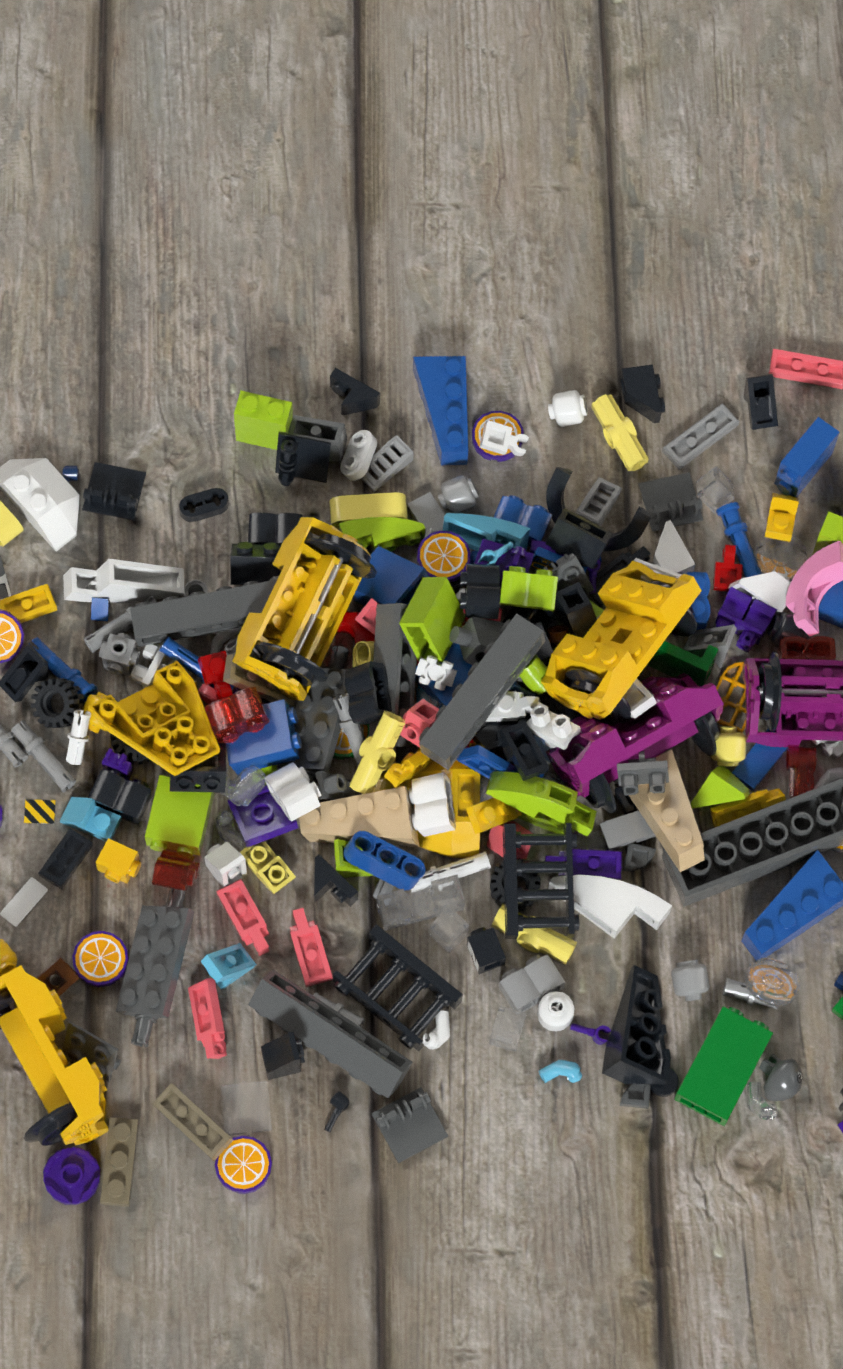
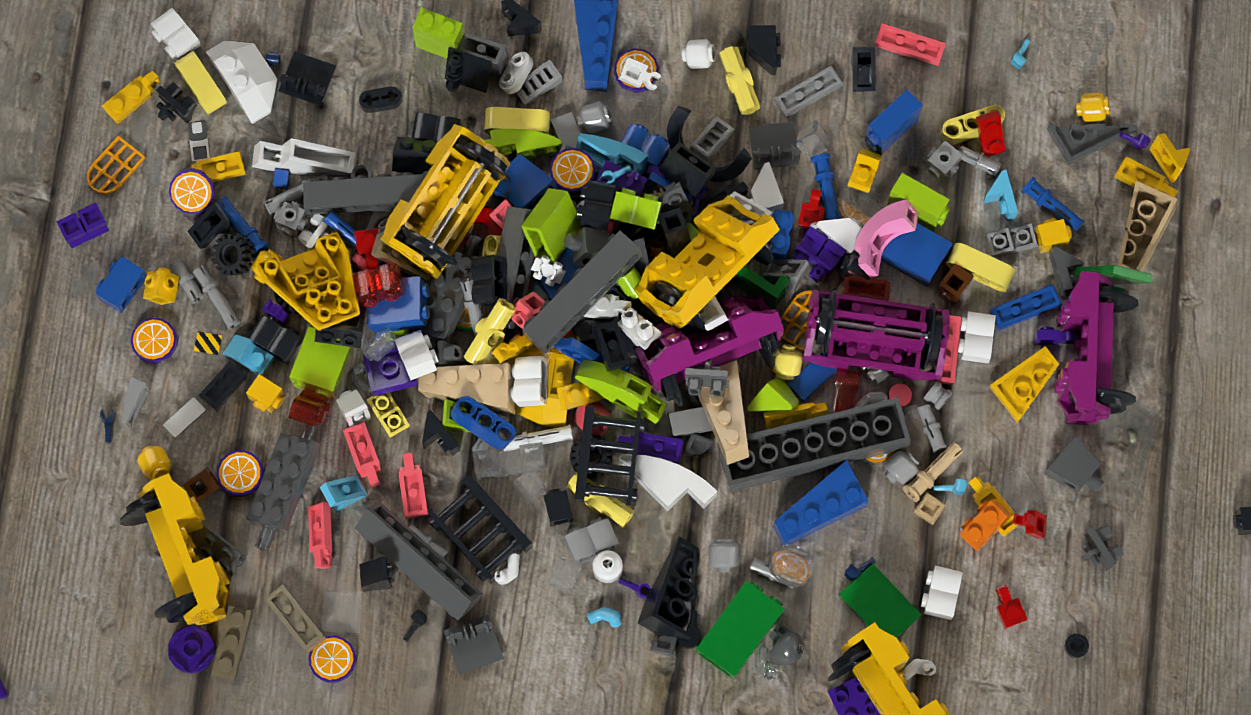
camera: 10 degrees right, 5 degrees up
white axle [66,710,91,765] -> none

